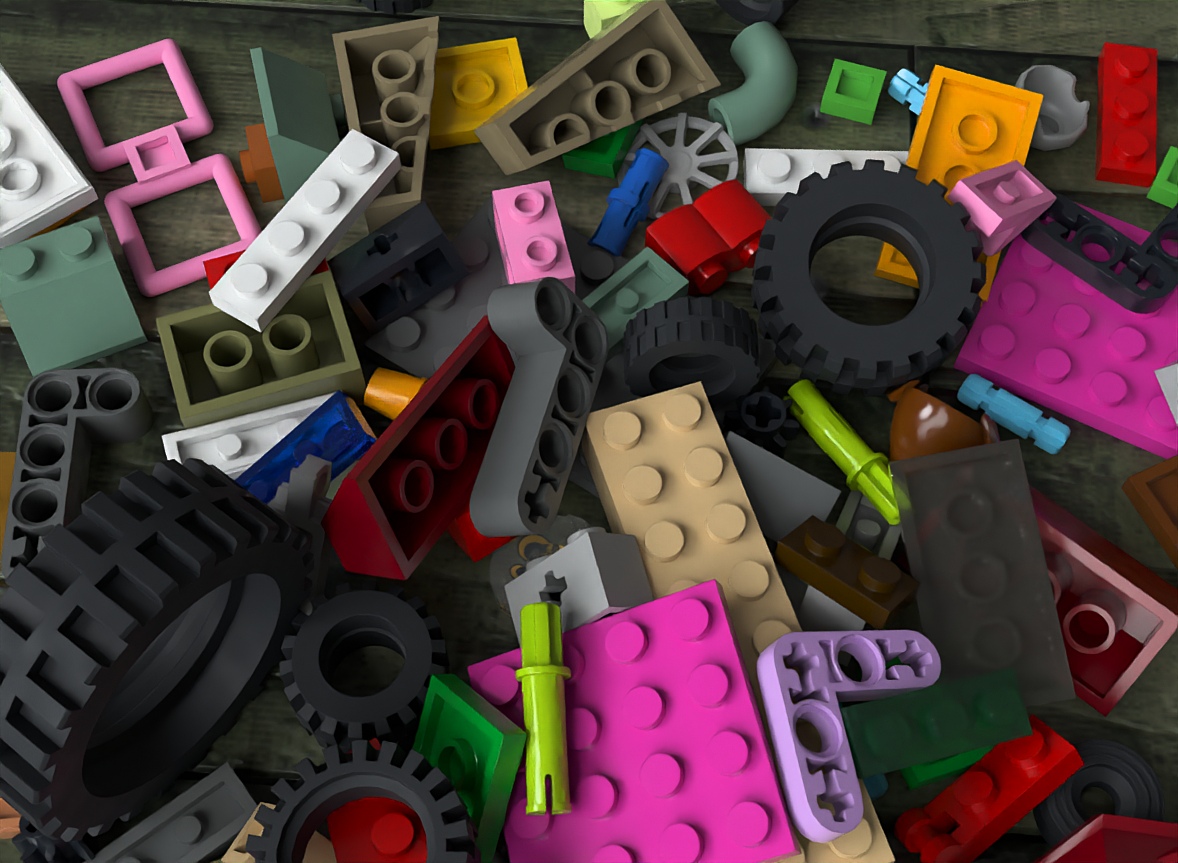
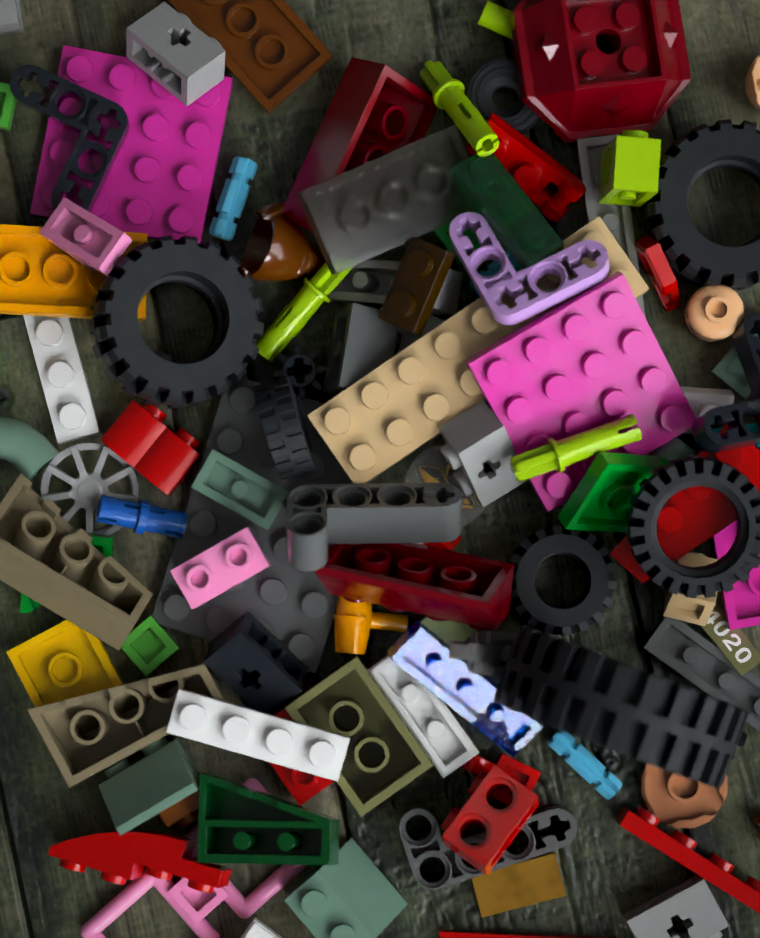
camera: 110 degrees left, 25 degrees up
none -> red slope [48,830,232,893]
none -> bright green plate [121,615,180,677]
none -> dark green wedge [197,773,339,865]
none -> lime axle [420,60,500,157]
none -> red brick [441,765,539,876]

